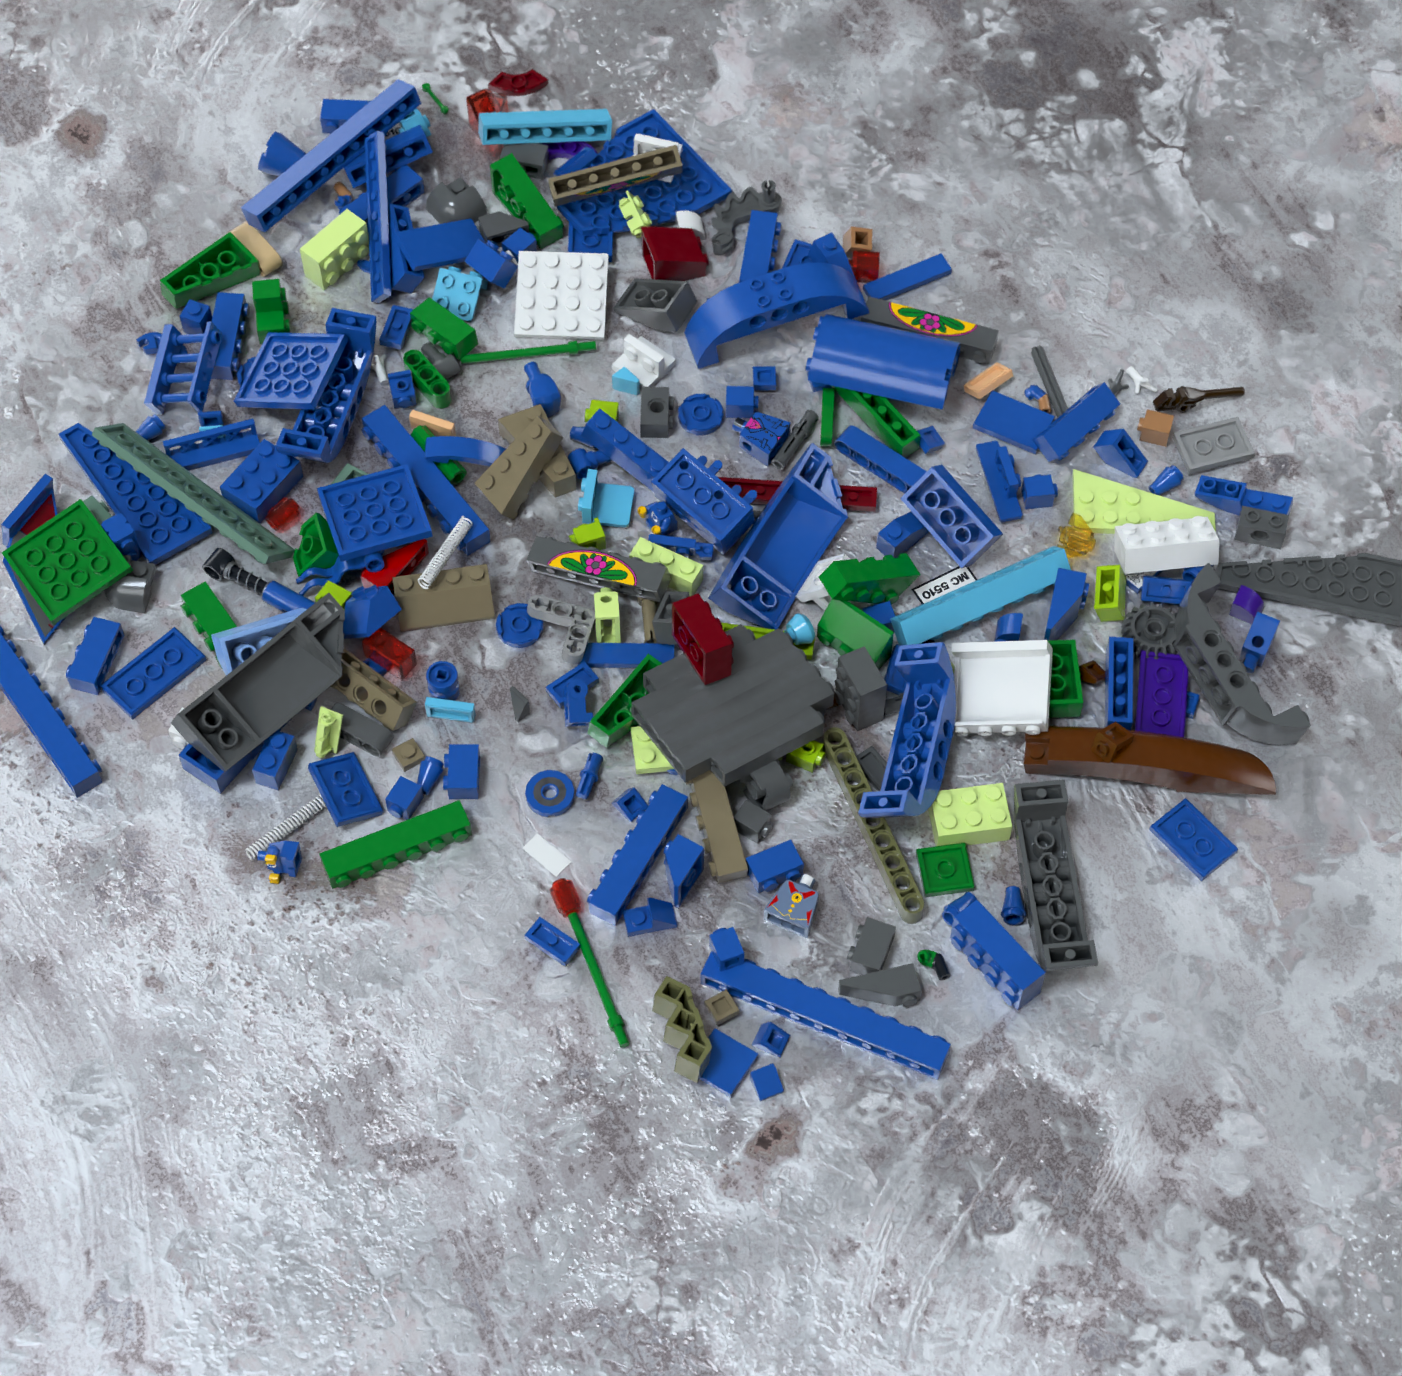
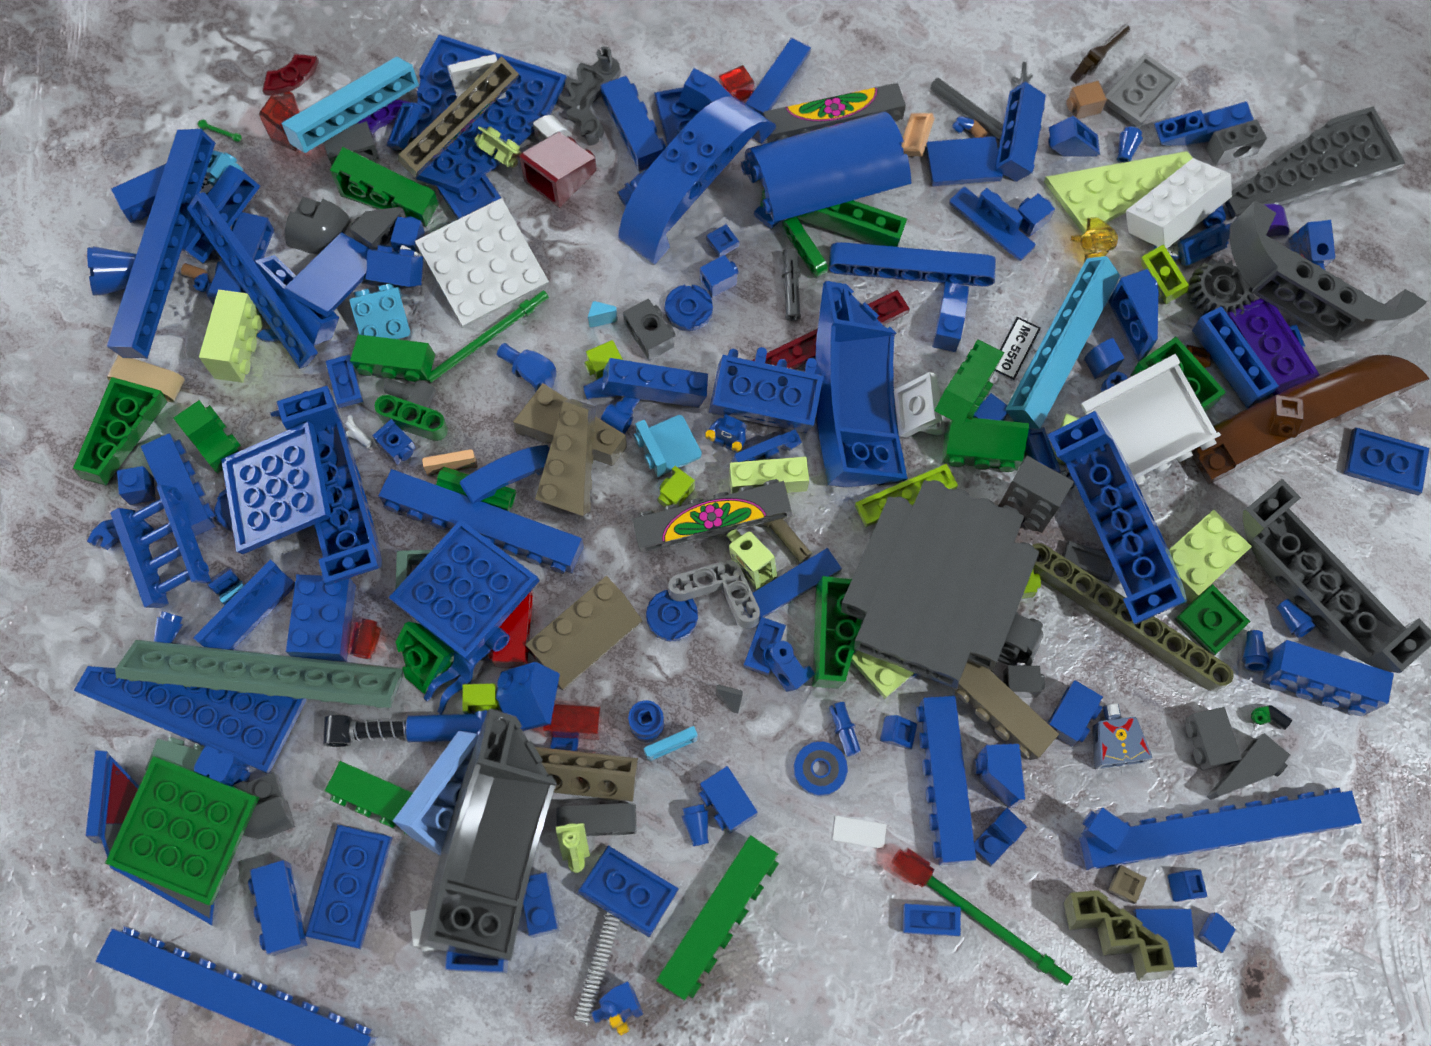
camera: 35 degrees left, 10 degrees up
blue brick [385,776,424,820] -> none
dark tan plate [392,738,425,772] -> none
white piece [418,516,473,589] -> none
white bracket [612,334,676,389] -> none
dark grey slope [613,278,698,332] -> none
dark grey brick [652,591,689,645] -> none
dark red brick [672,593,734,685] -> none
blue torso [732,412,790,467] -> none
medium azure cone [784,613,815,645] -> none
medium nougat brick [843,226,872,260] -> none
blue brick [900,465,1003,568] -> none
blue plate [917,426,945,454] -> none
white bar [1126,366,1158,394] -> none

